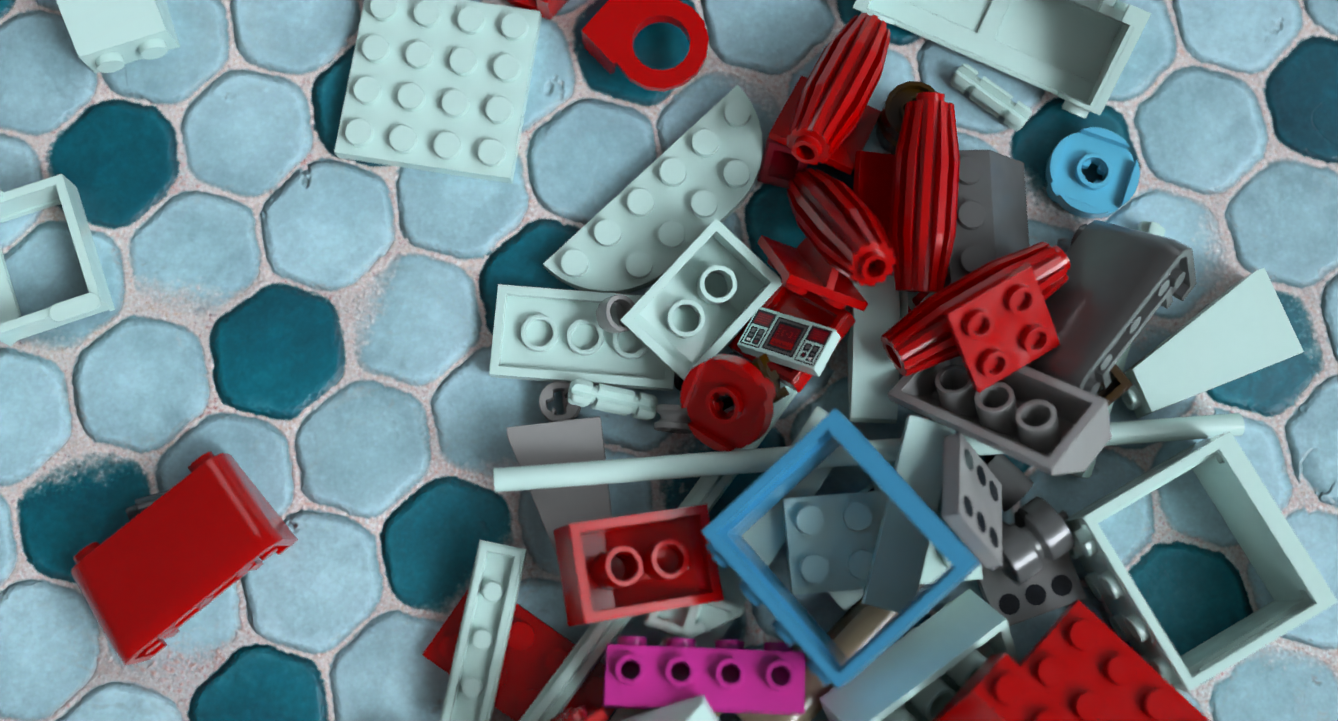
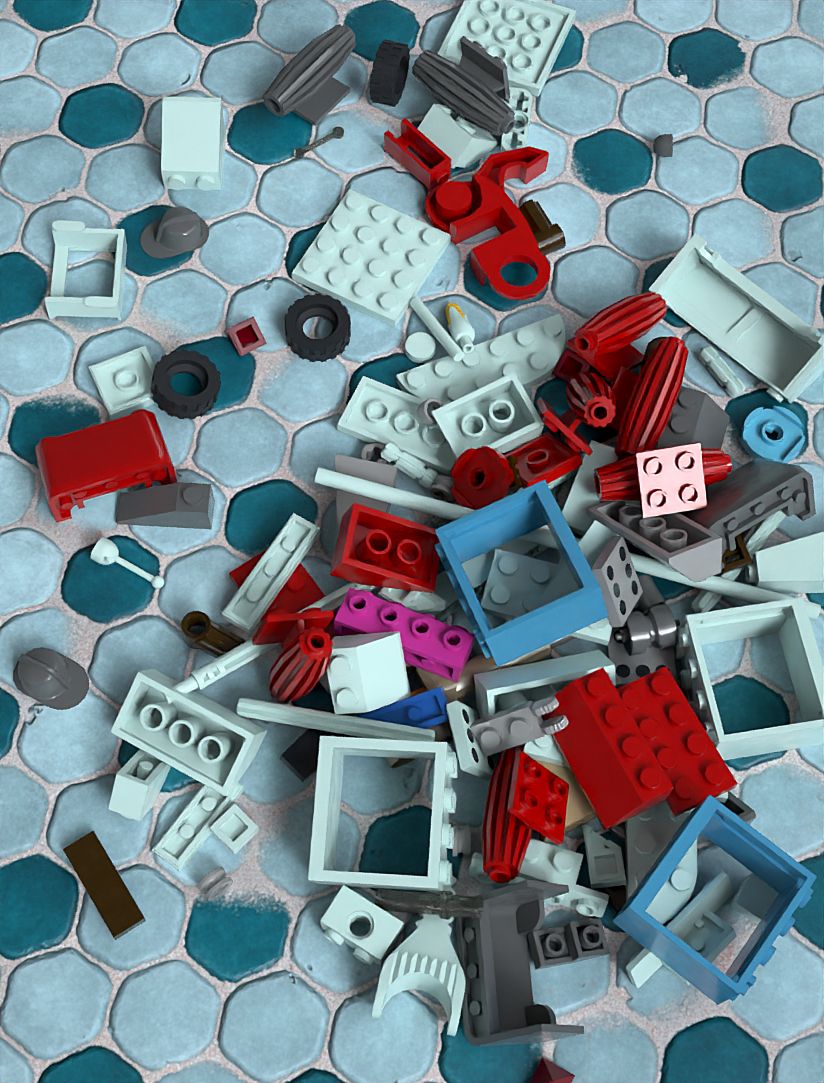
camera: 20 degrees right, 15 degrees down
tile [737,307,841,377] -> none
none -> light aqua tile [89,346,155,420]
none -> light aqua hinge [90,537,164,589]
none -> dark grey slope [116,482,215,529]
none -> dark grey piece [140,207,209,259]
none -> black tyre [150,349,221,420]
none -> dark red slope [224,316,267,357]
none -> black tyre [284,293,351,362]
none -> light aqua tile [405,332,435,363]
none -> light aqua bar [410,297,465,362]
none -> light aqua piece [445,303,475,354]

